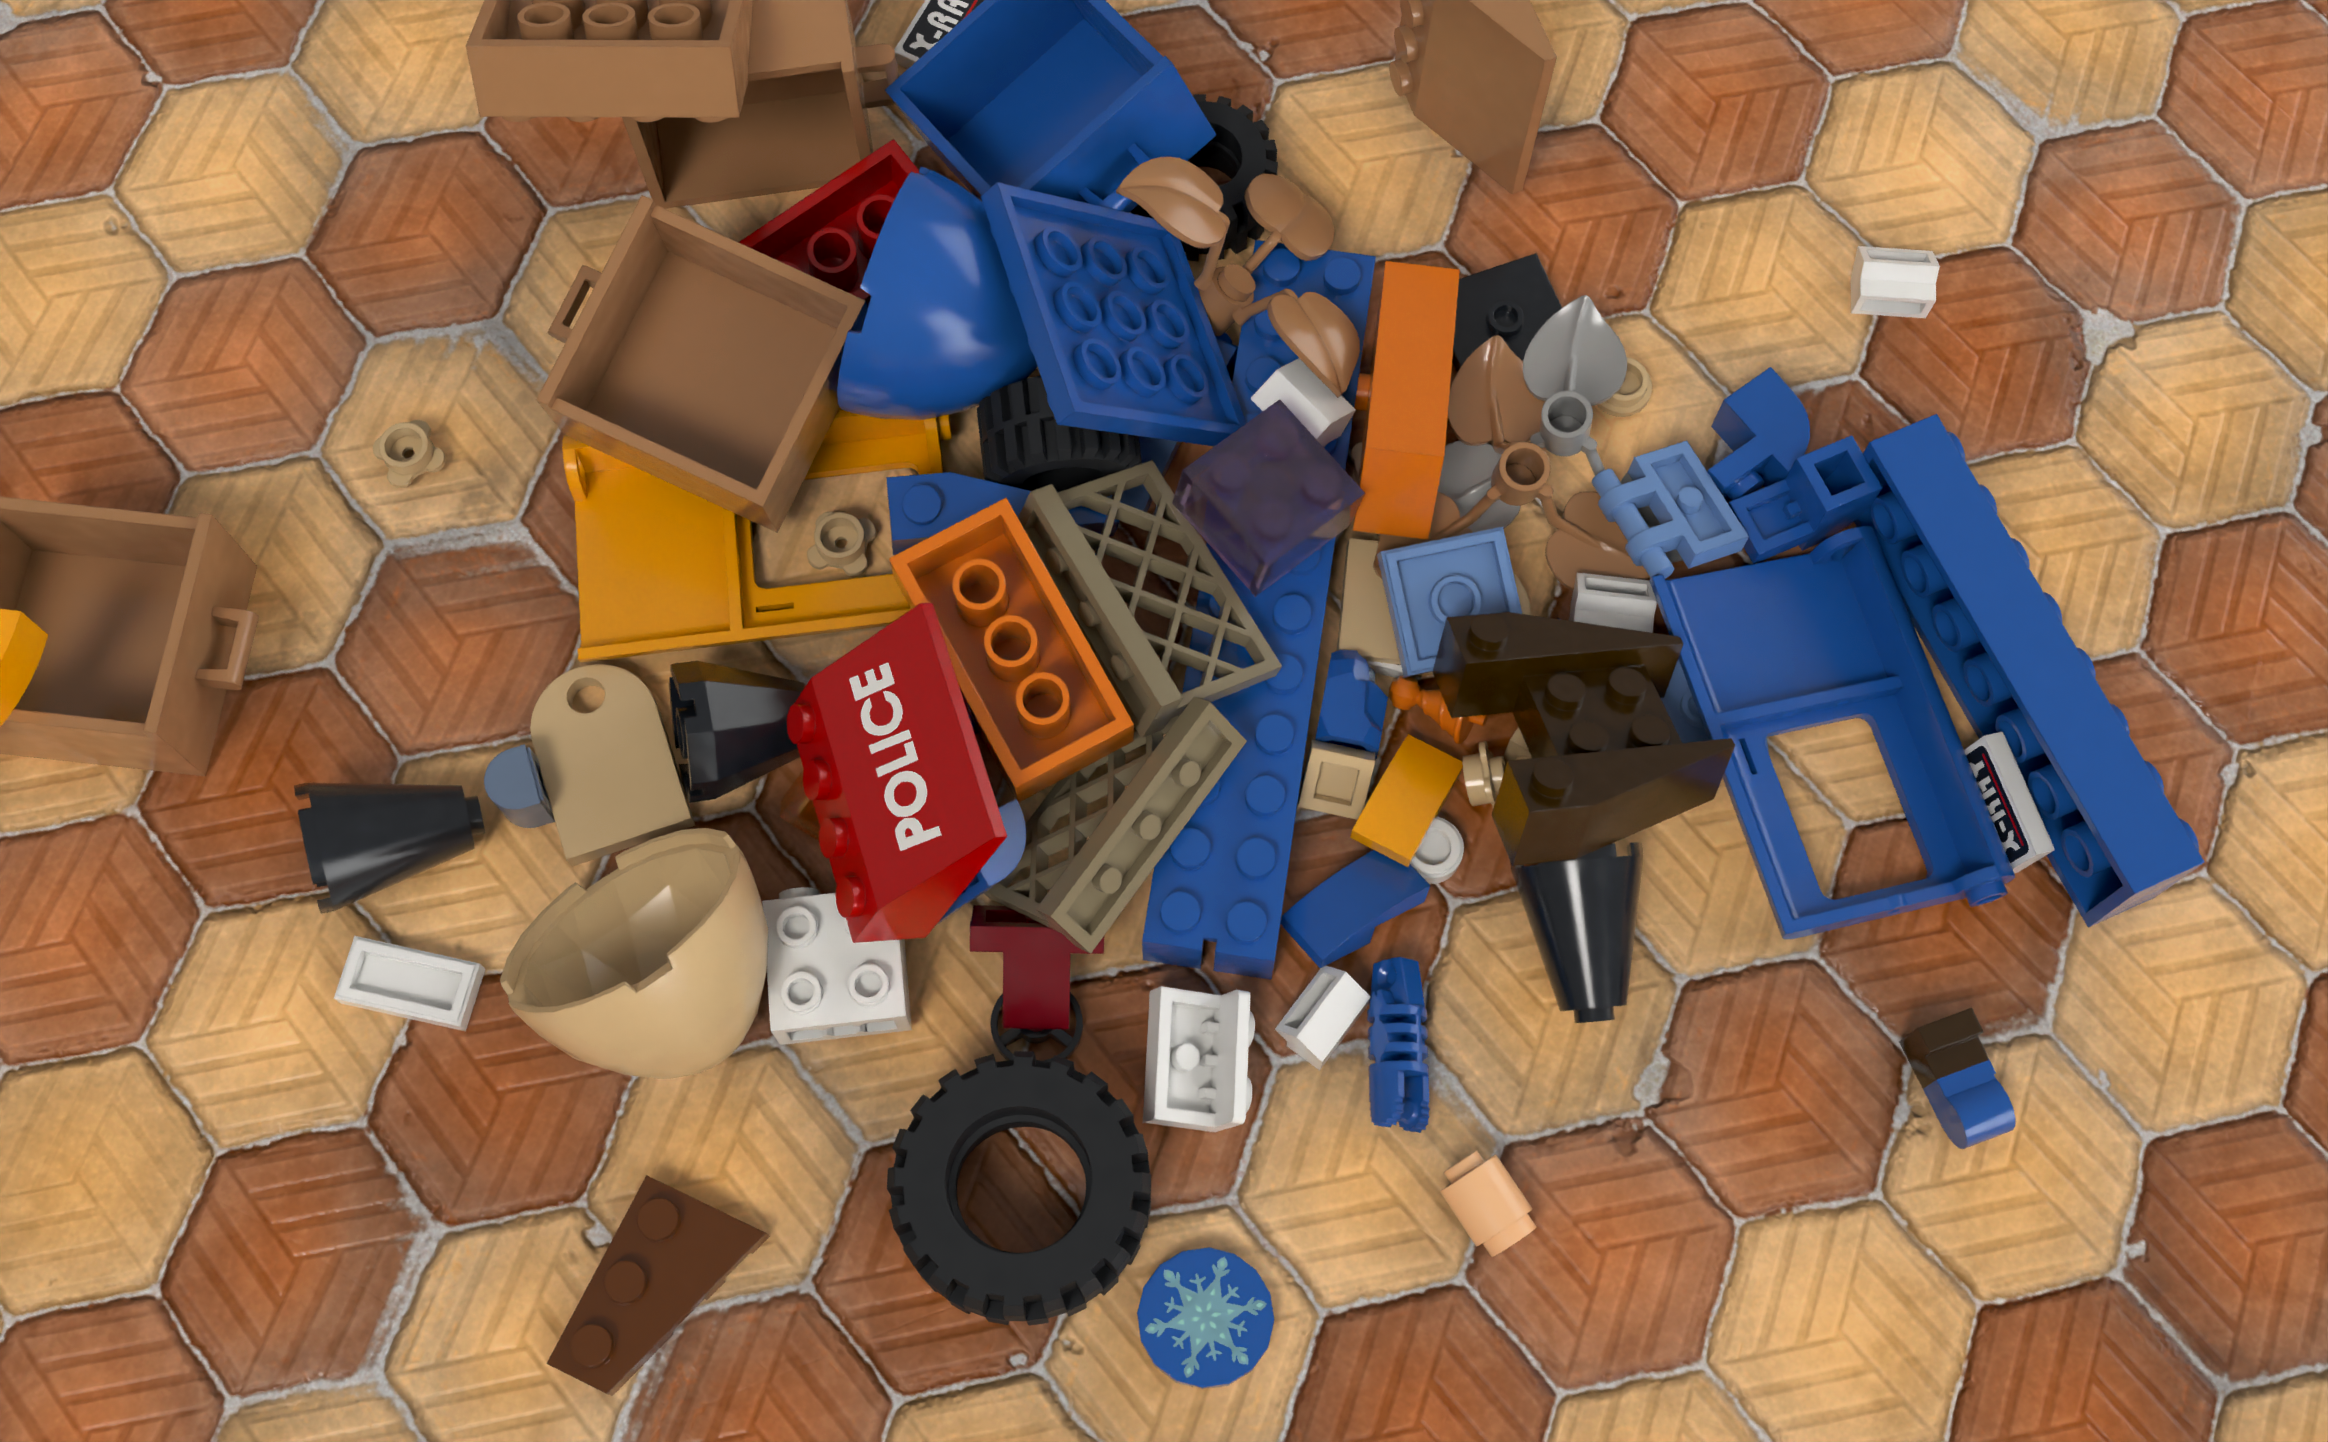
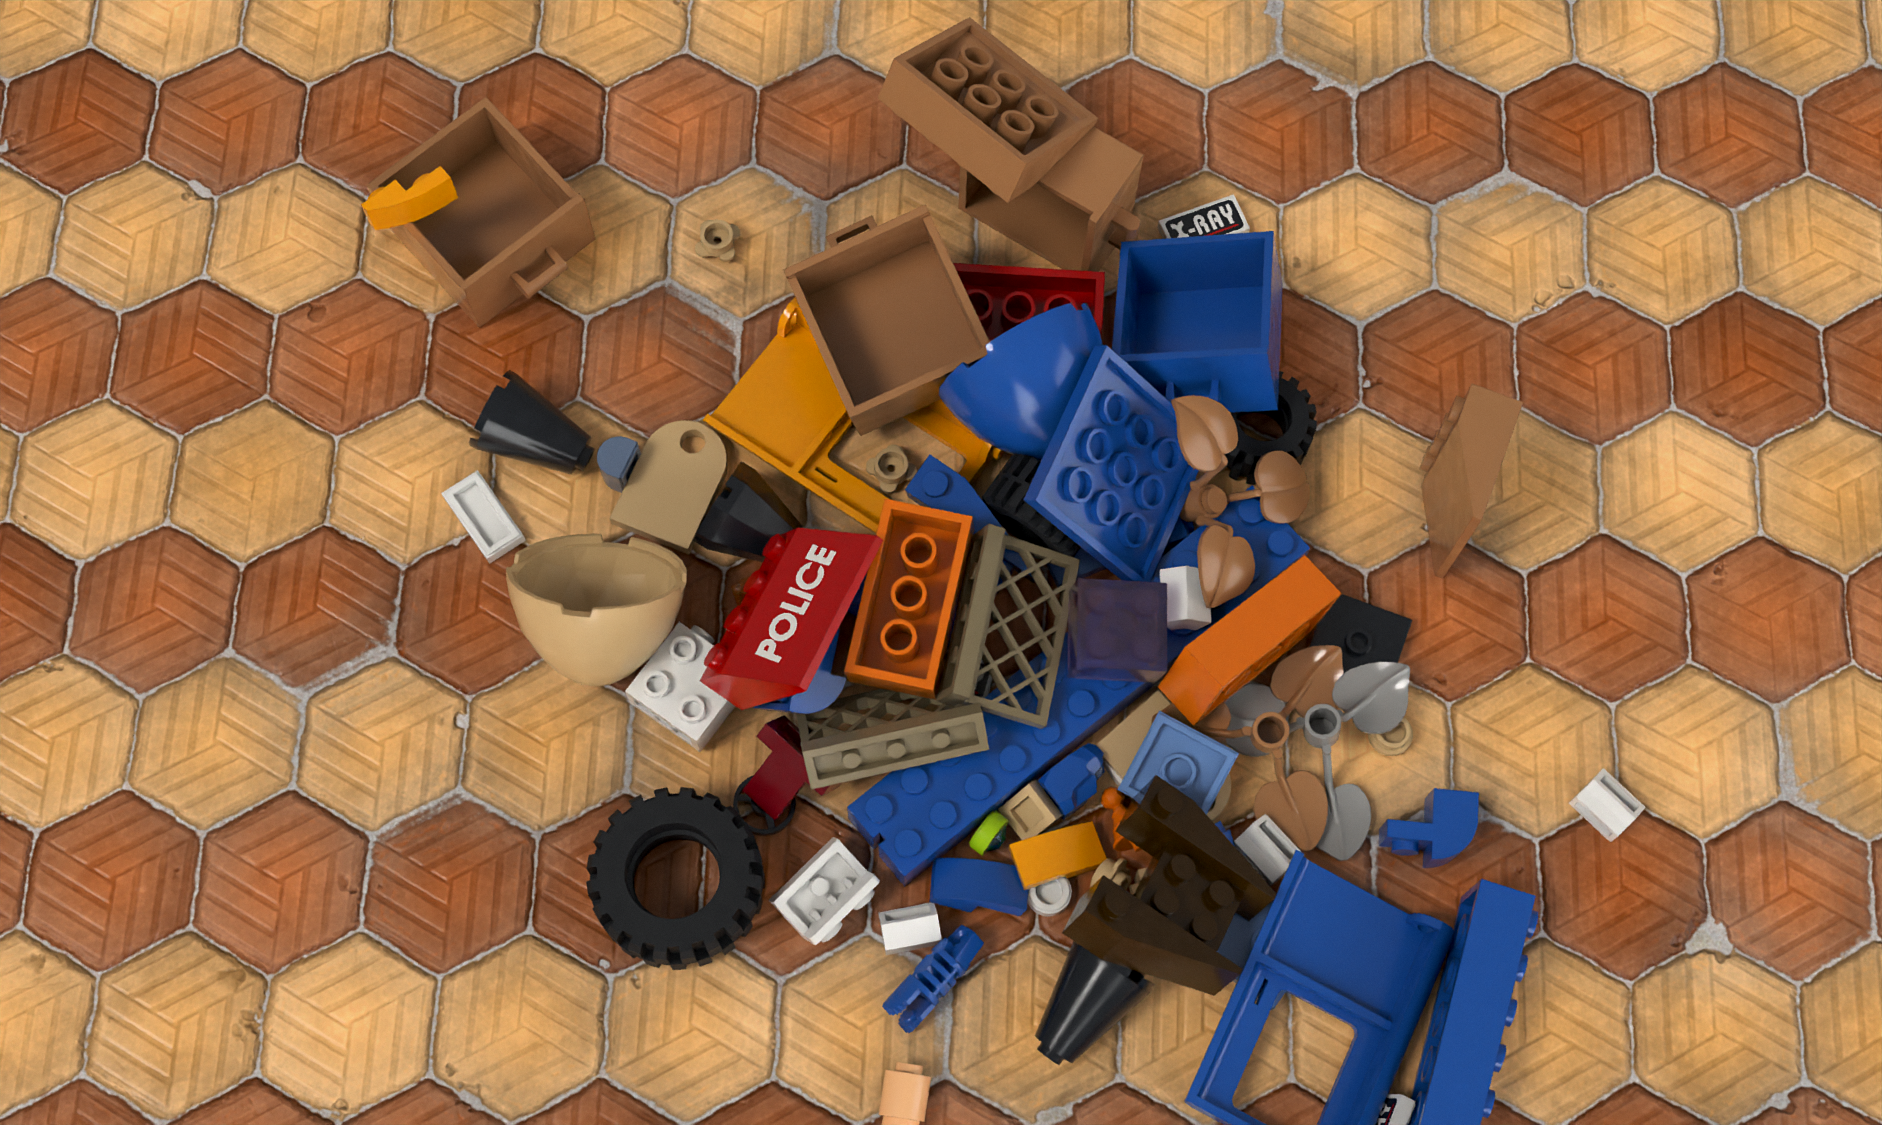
camera: 40 degrees right, 0 degrees up
reddish brown wing [547,1175,770,1396] -> none
blue tile [1137,1247,1274,1389] -> none
medium blue plate [1592,441,1749,579] -> none
blue brick [1728,435,1882,564] -> none
none -> lime tile [969,811,1009,856]

